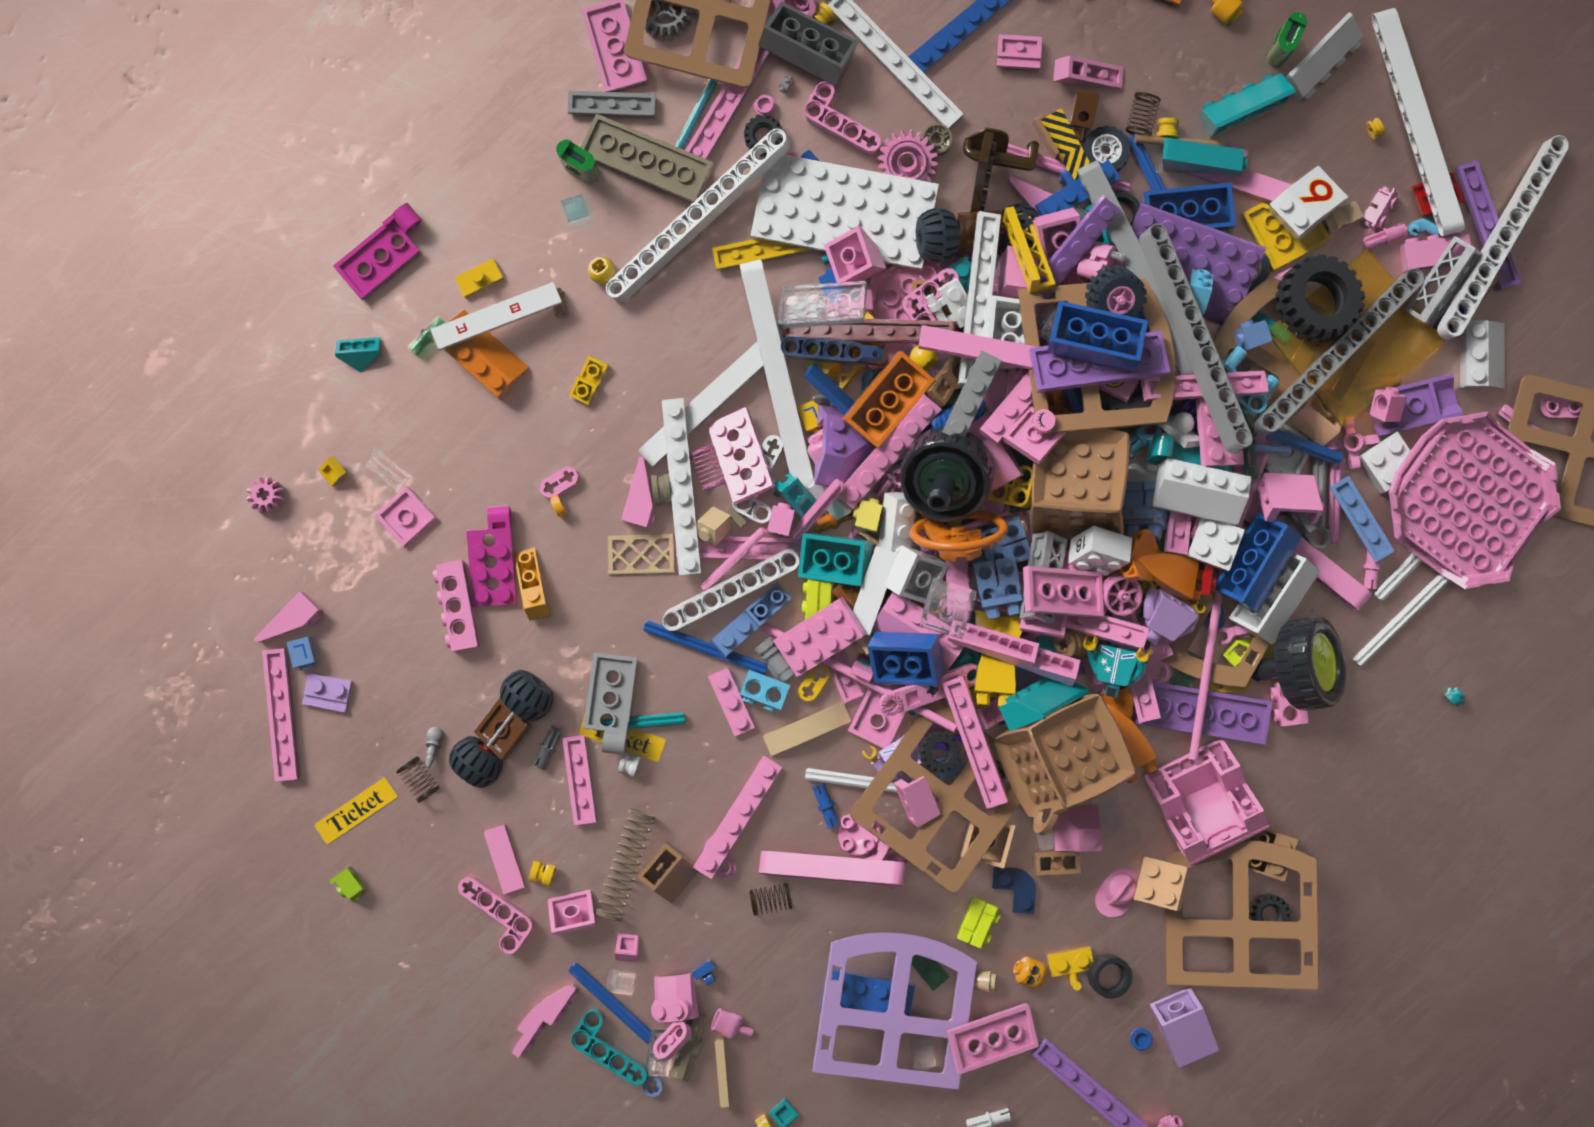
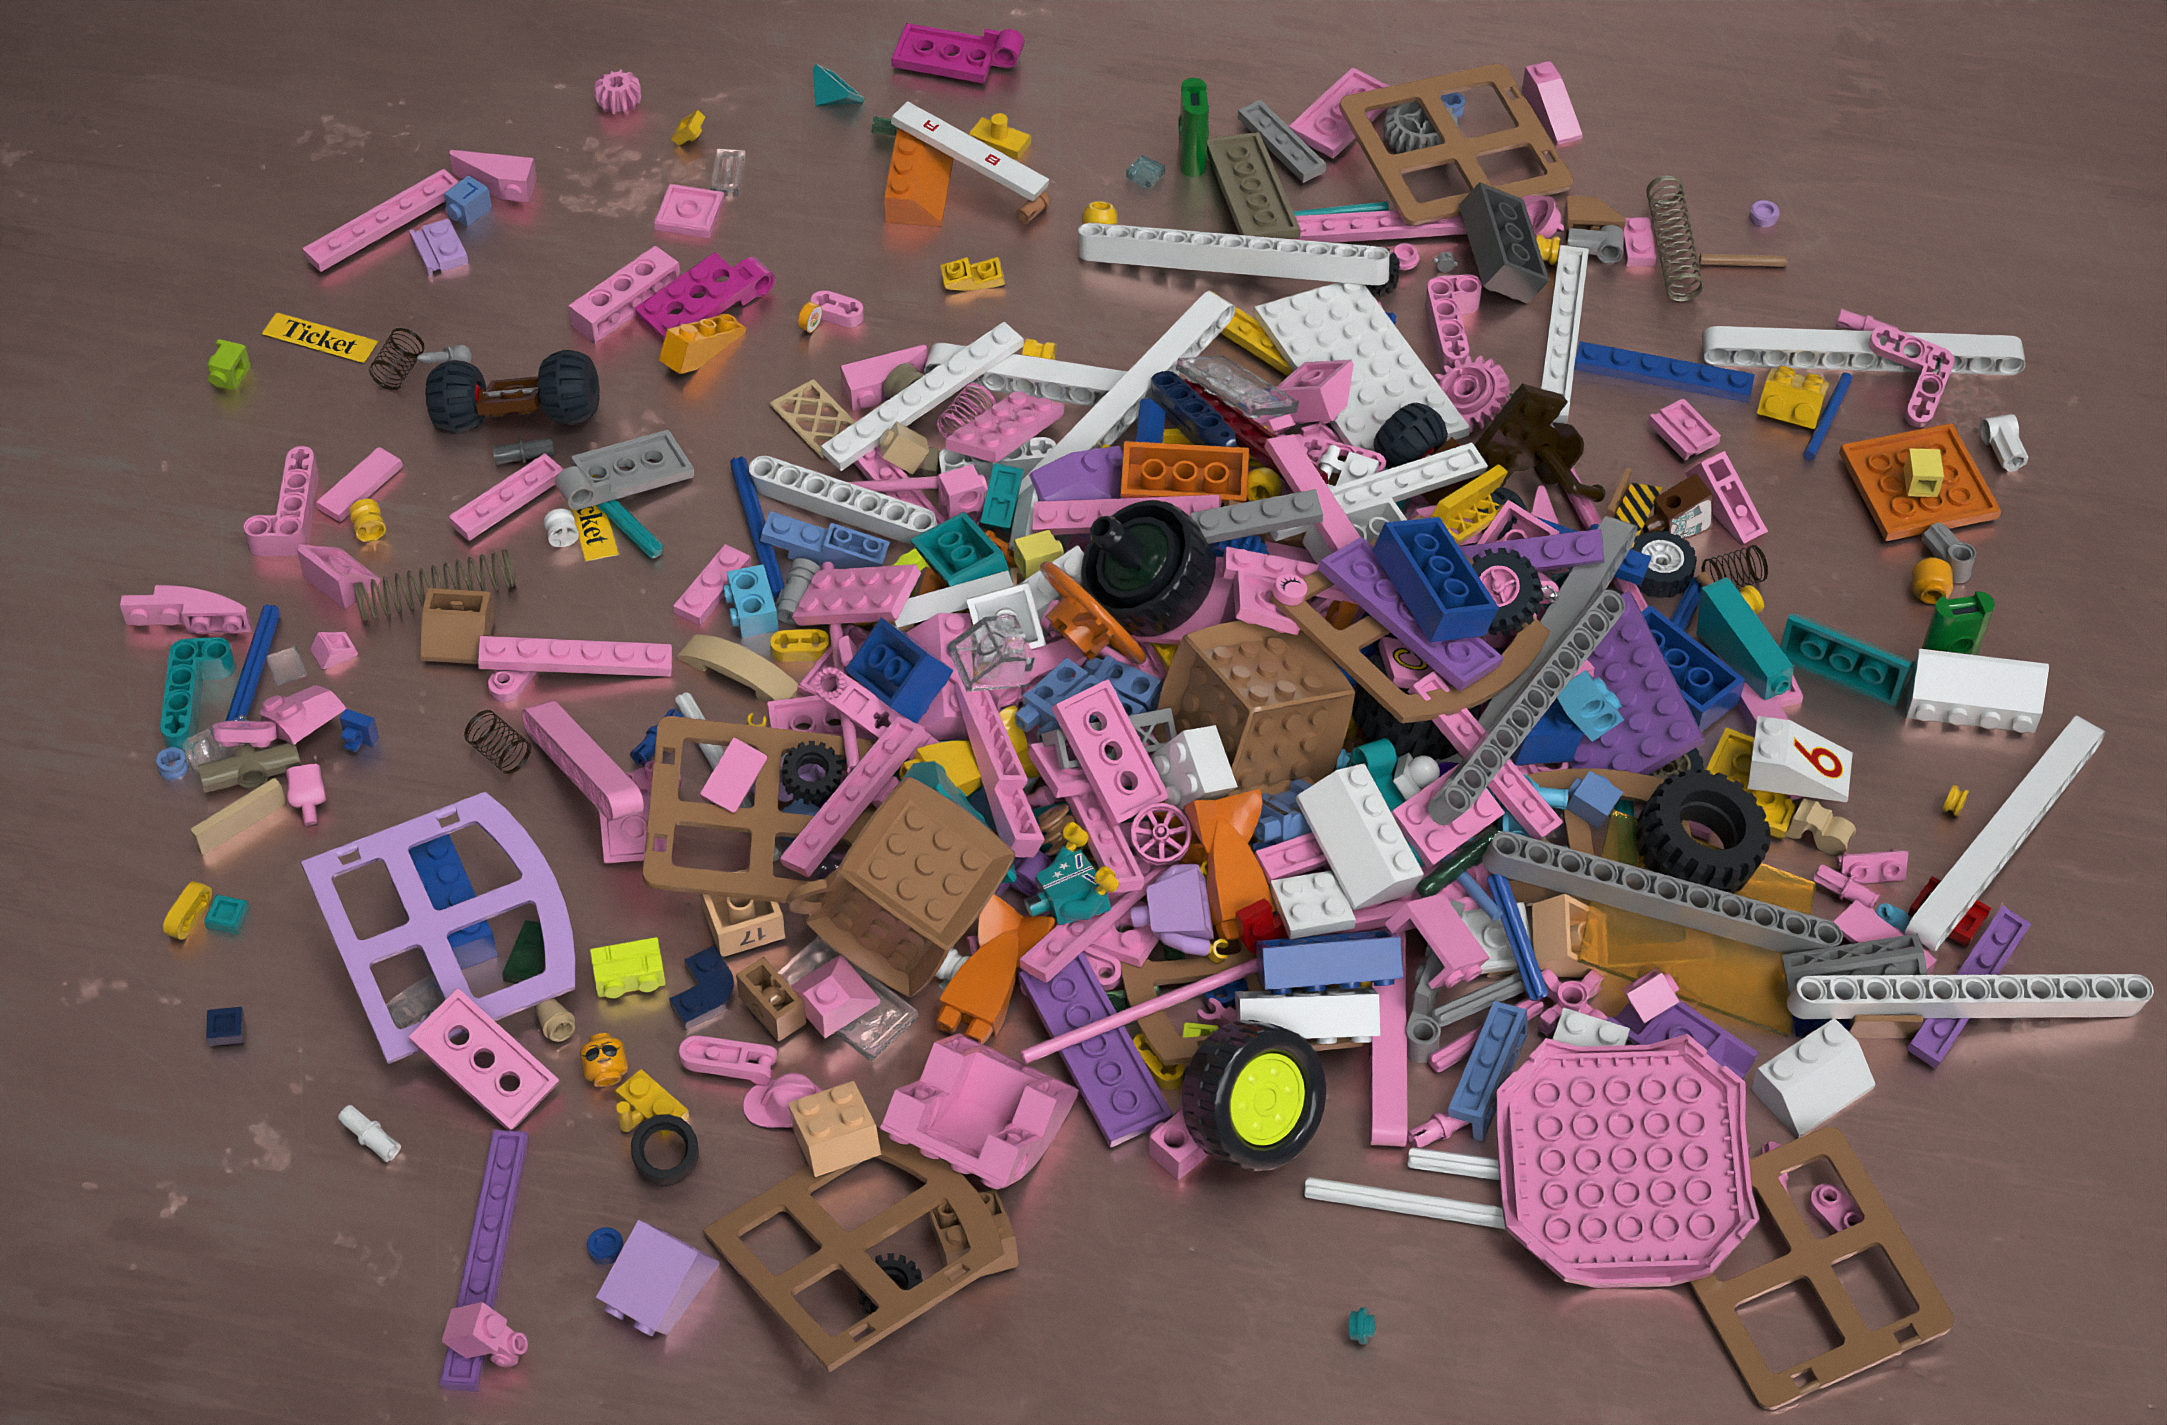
camera: 50 degrees right, 35 degrees down
bright pink axle [791,479,845,540] -> none
none -> bright pink plate [679,1036,778,1085]
none -> yellow wheel [1022,338,1057,360]

